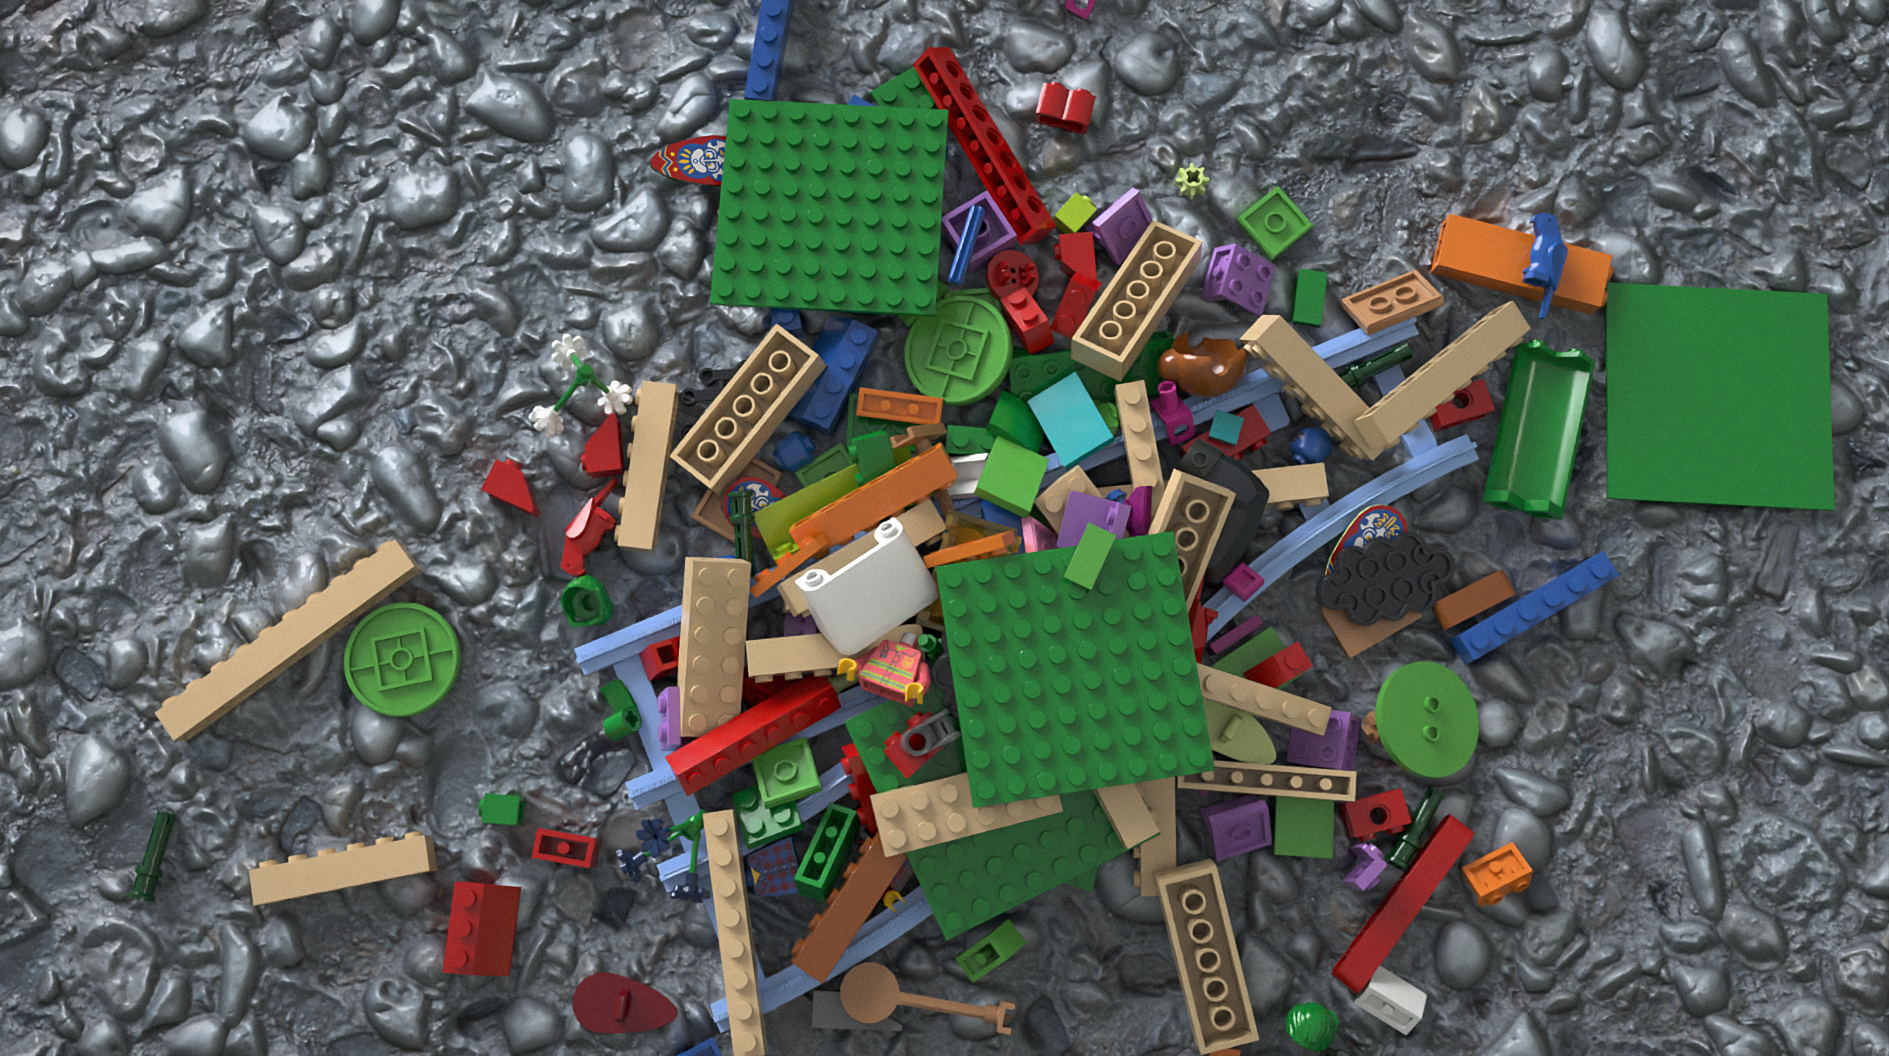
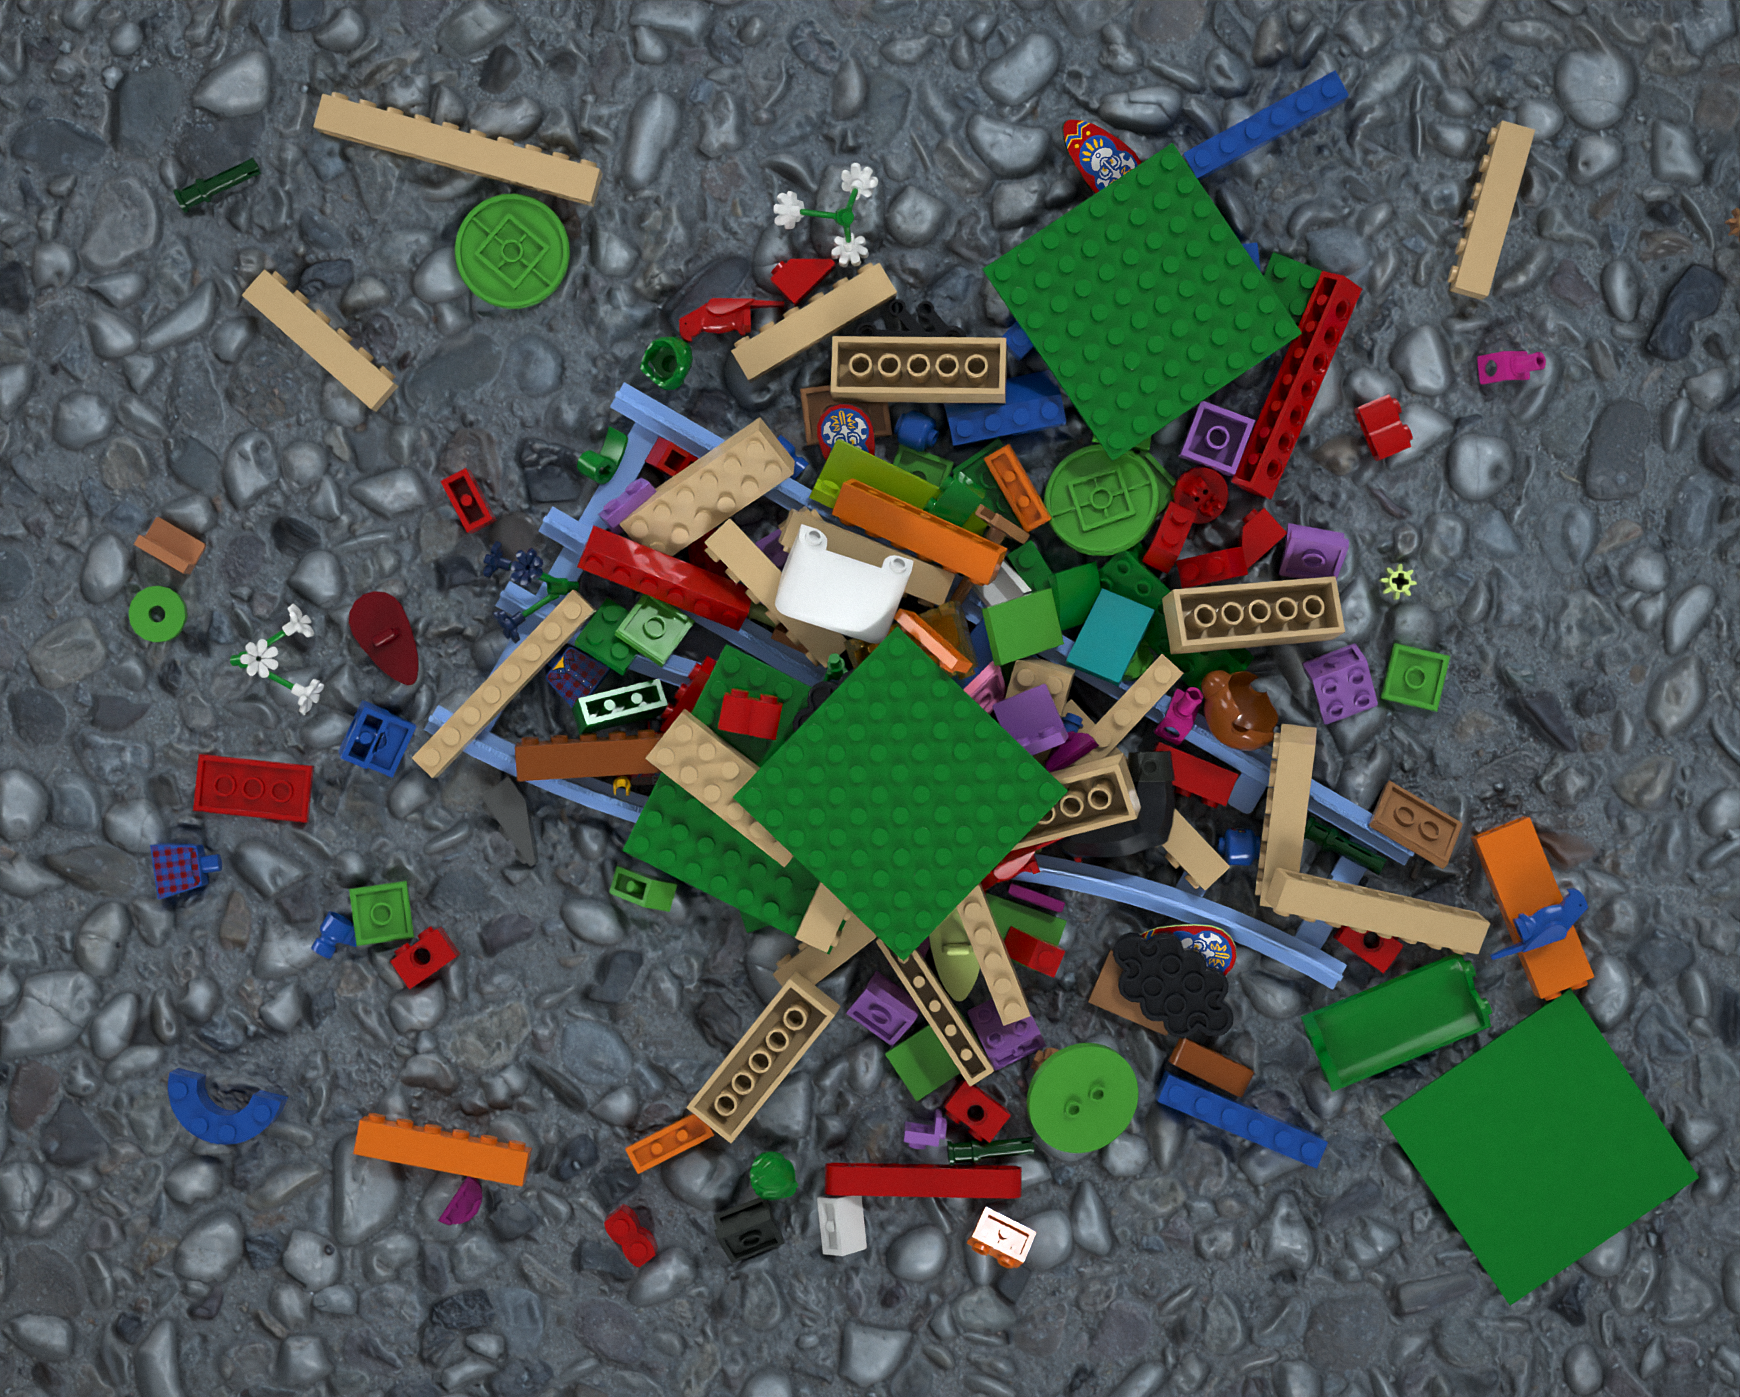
camera: 50 degrees right, 10 degrees up
red slope [442,881,522,976] -> none
green brick [478,793,526,826] -> none
red slope [481,459,540,518] -> none
dark green pin [728,491,755,578] -> none
orange plate [749,533,829,598] -> none
coral torso [837,632,931,708] -> none
medium nougat piece [840,962,1015,1035] -> none
dark grey piece [900,708,961,757] -> none
blue axle [948,205,985,286] -> none
lime brick [1054,192,1097,234] -> none
bright green tile [1063,523,1116,591] -> none
teal tile [1208,410,1244,447] -> none
dark pink tile [1223,562,1264,602] -> none
green tile [1292,269,1327,328] -> none

